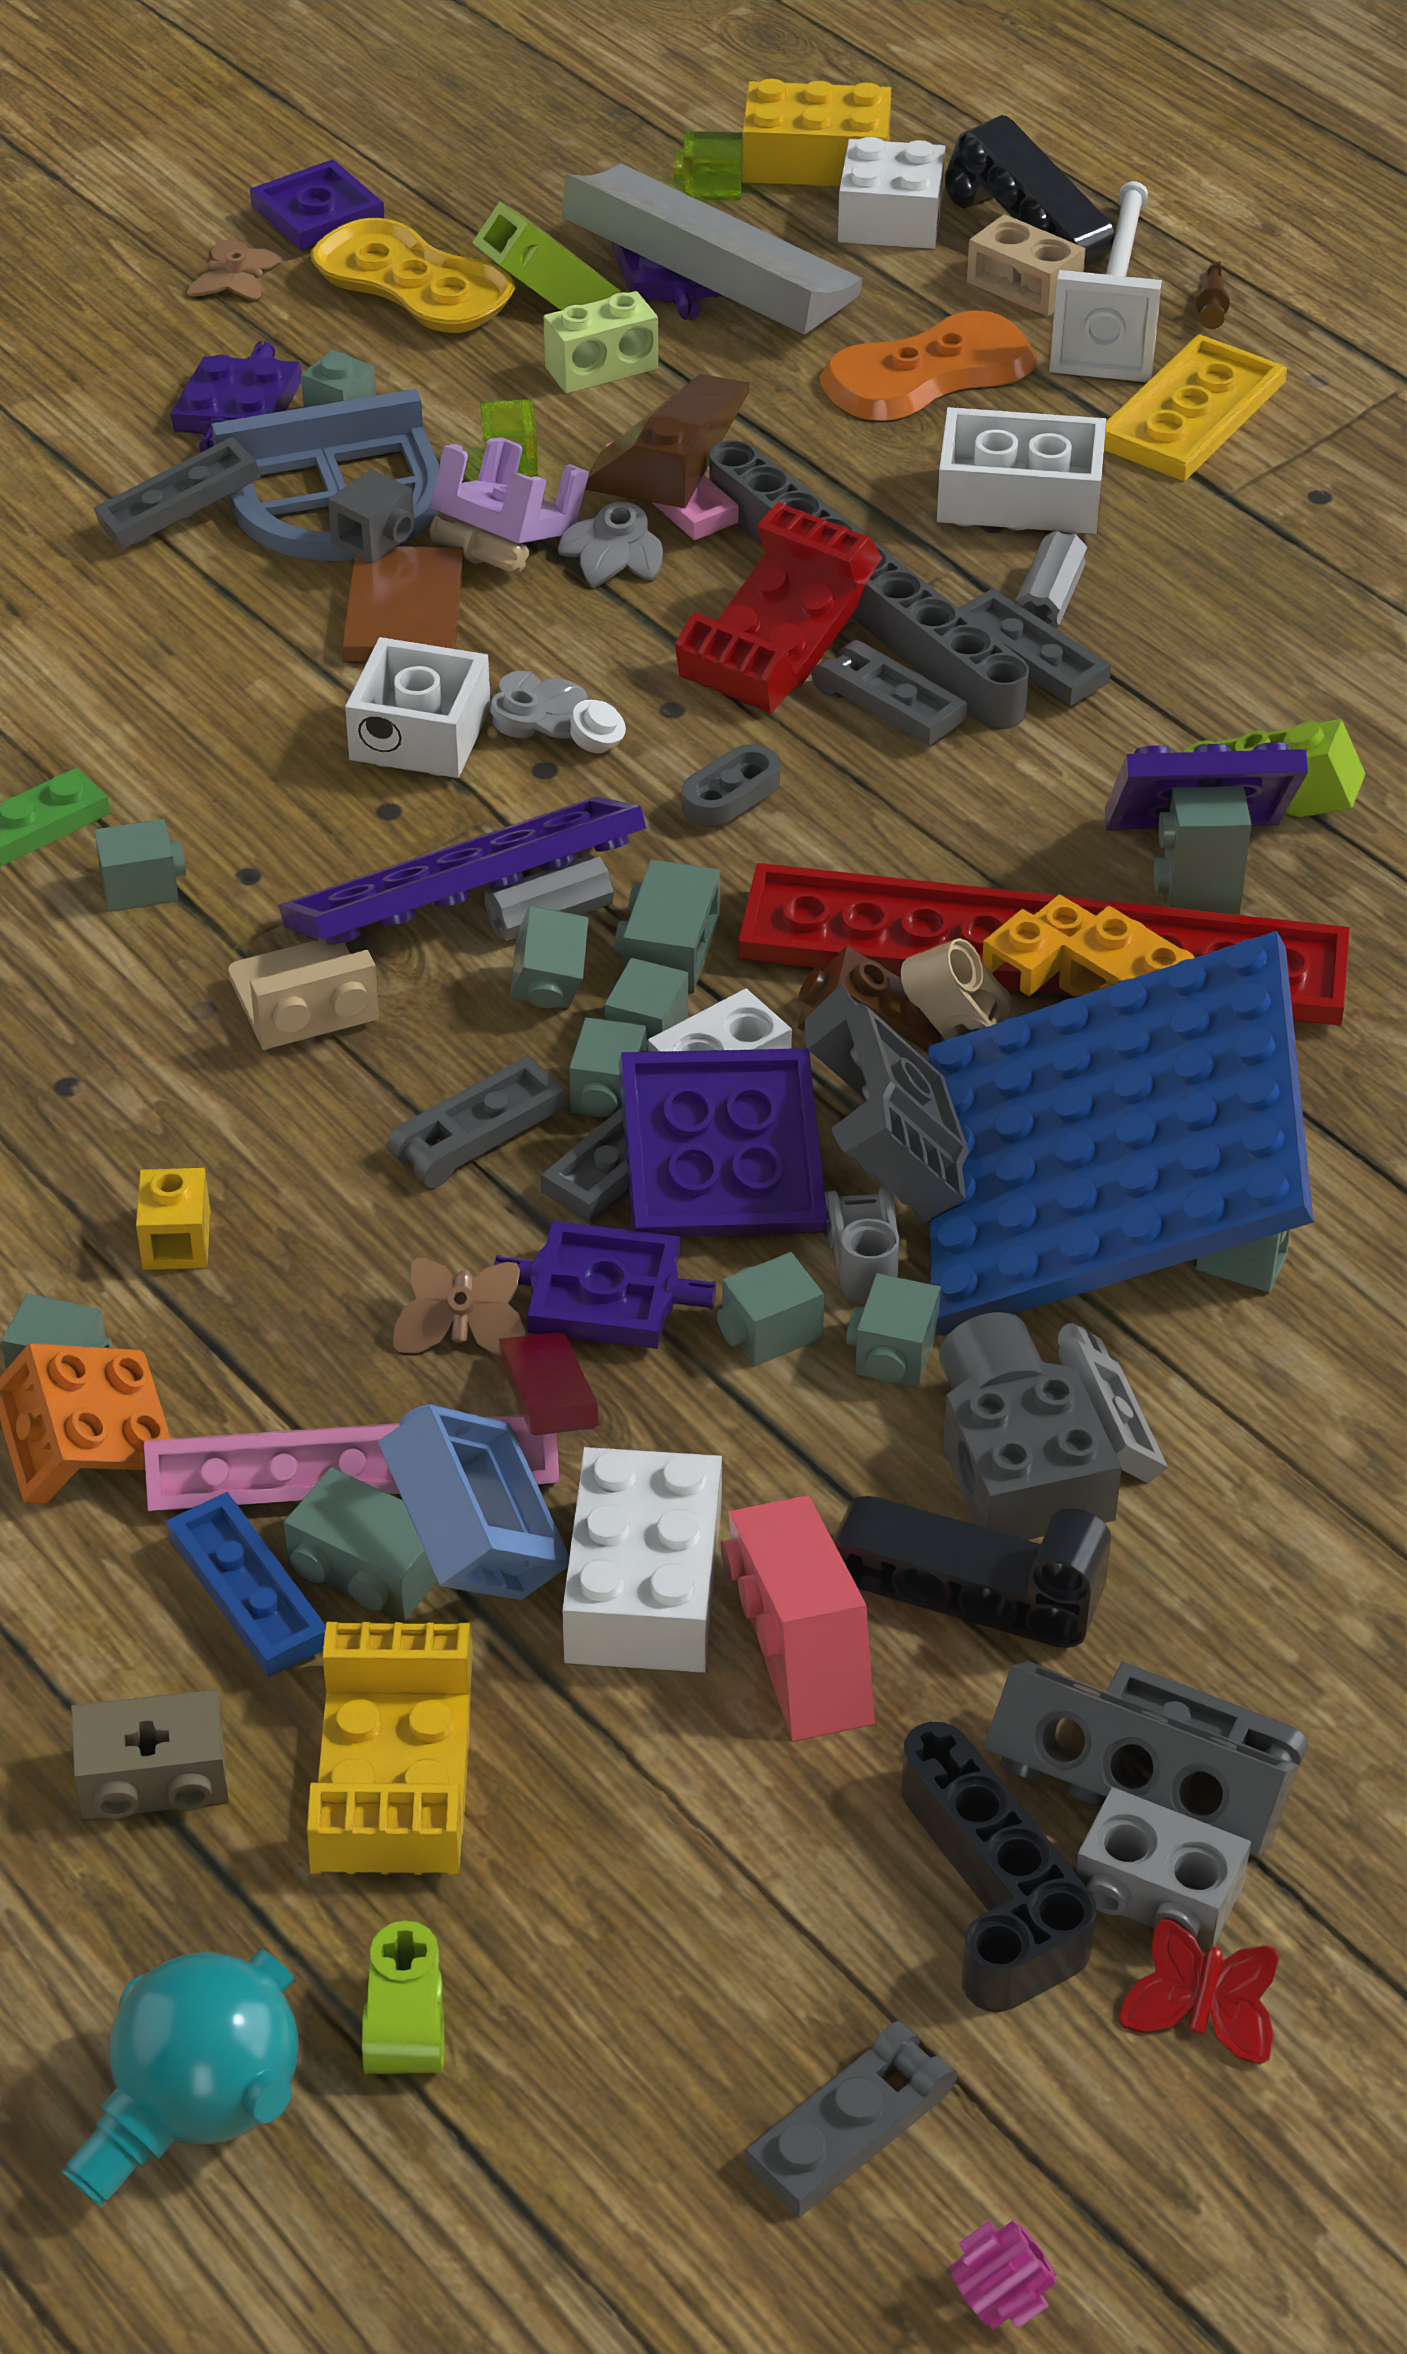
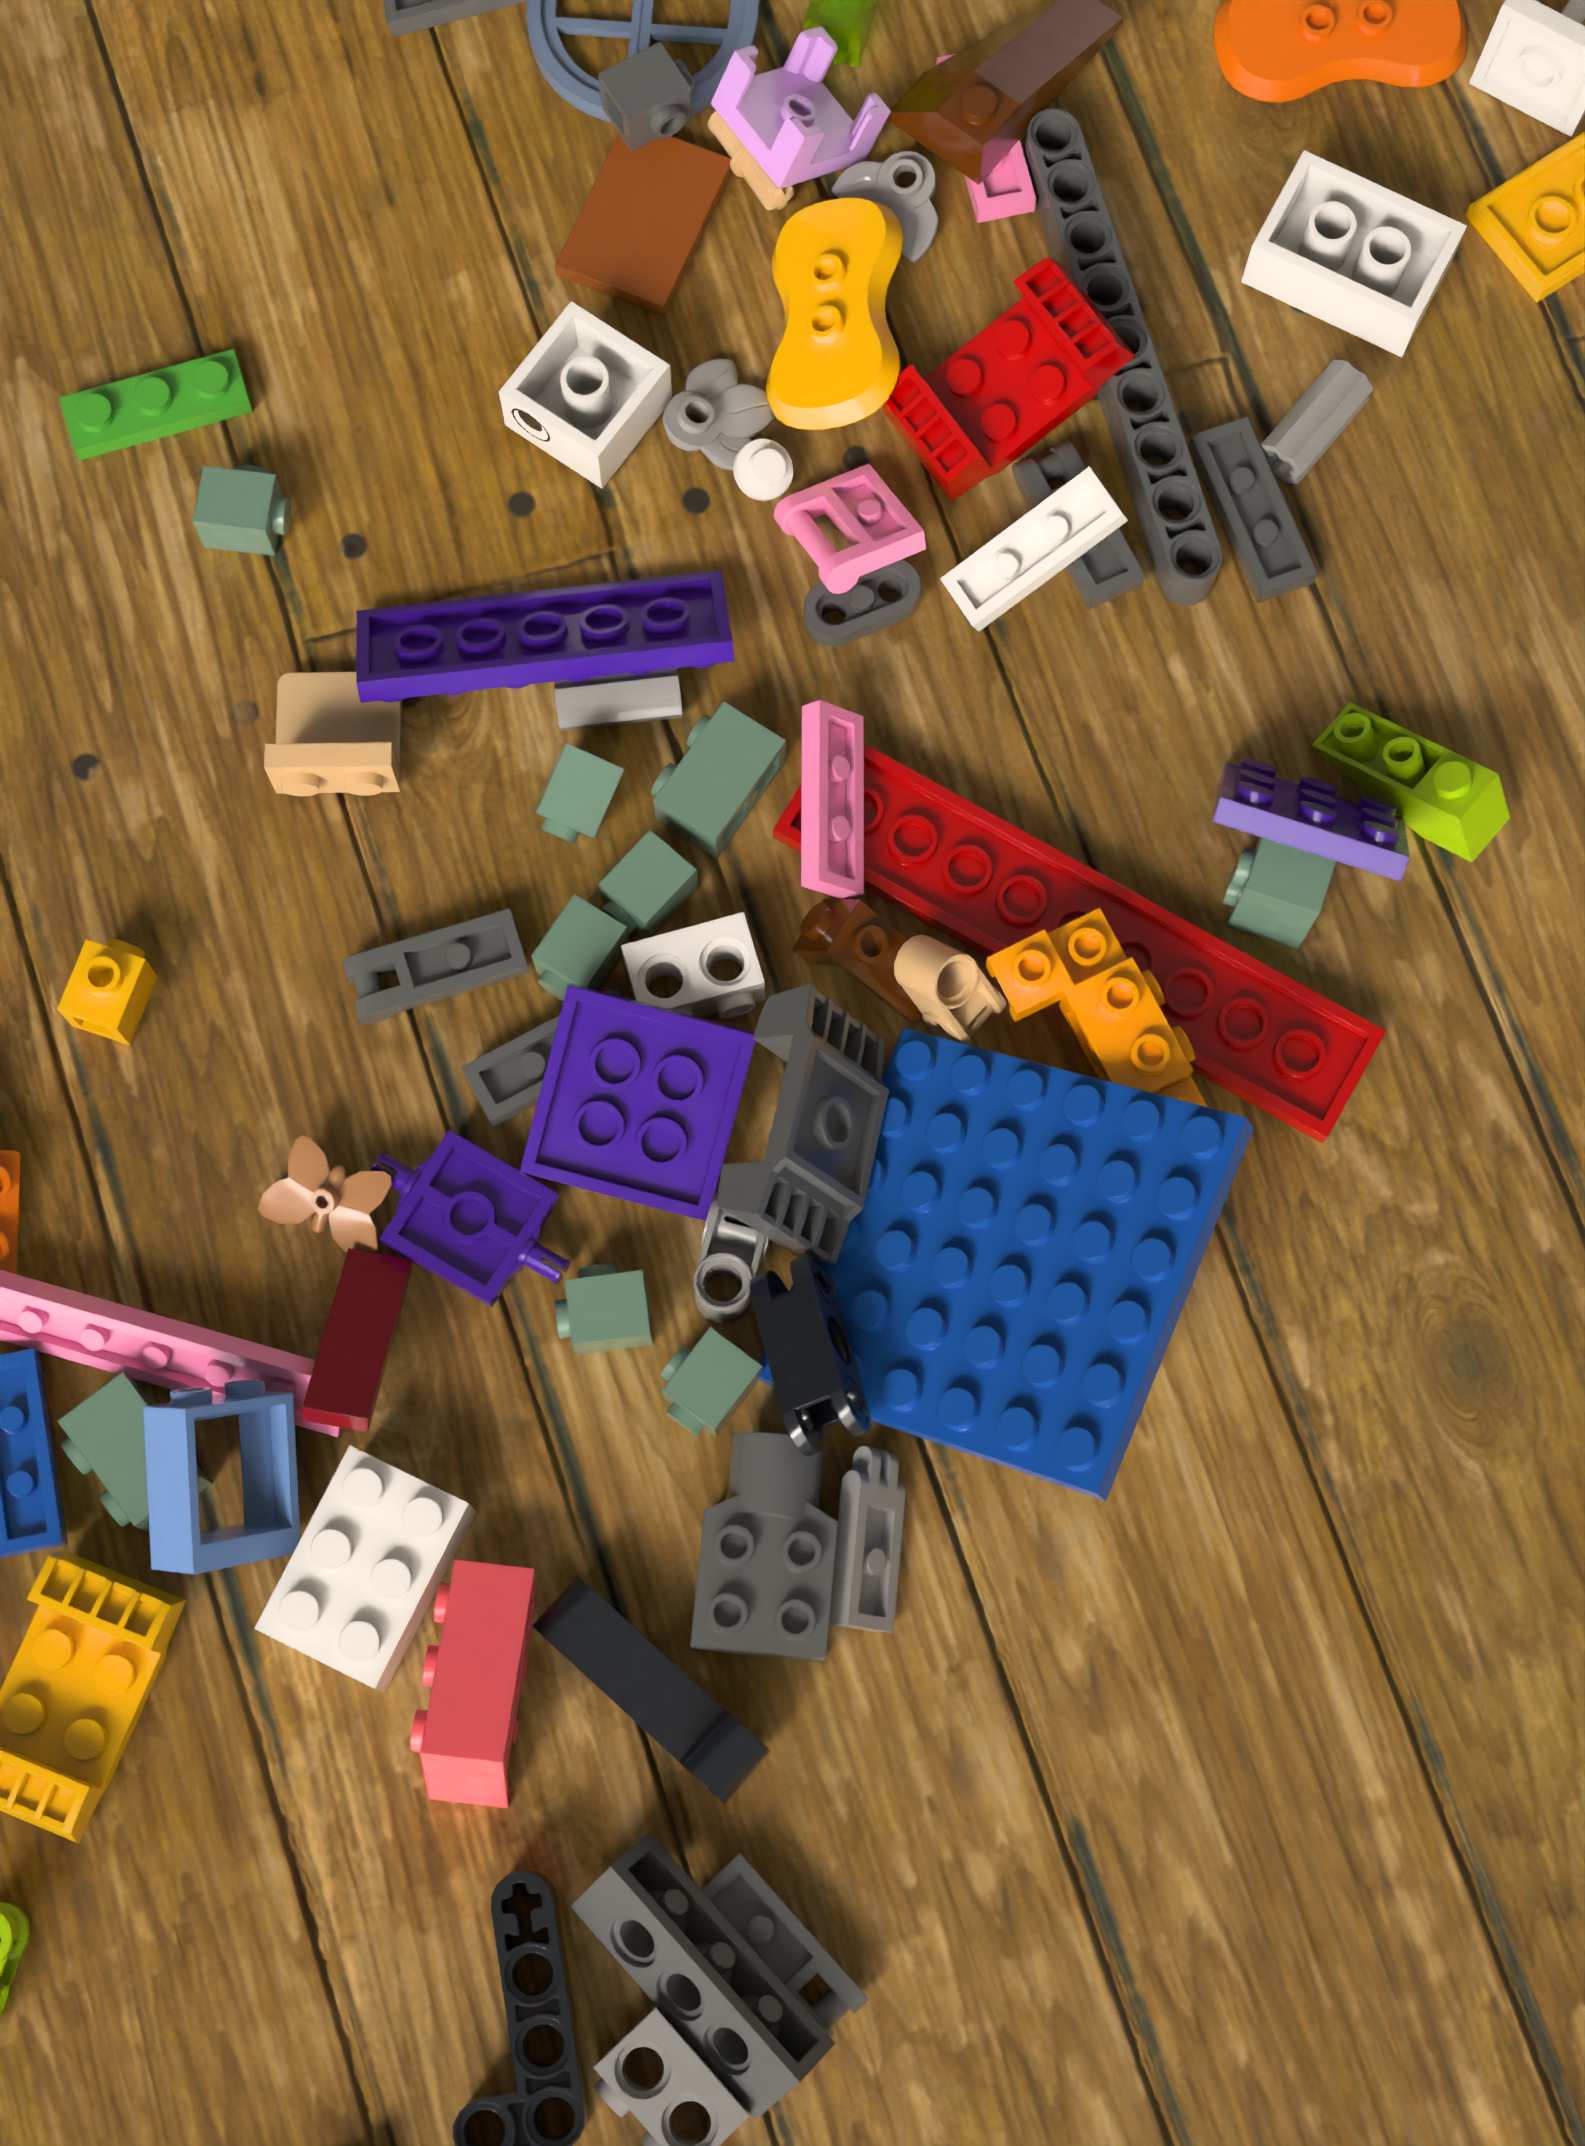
camera: 20 degrees right, 30 degrees up
none -> black piece [749,1252,871,1456]
none -> yellow plate [766,198,904,430]
none -> bright pink plate [774,464,926,594]
none -> bright pink plate [801,700,864,899]
none -> white plate [940,467,1128,631]

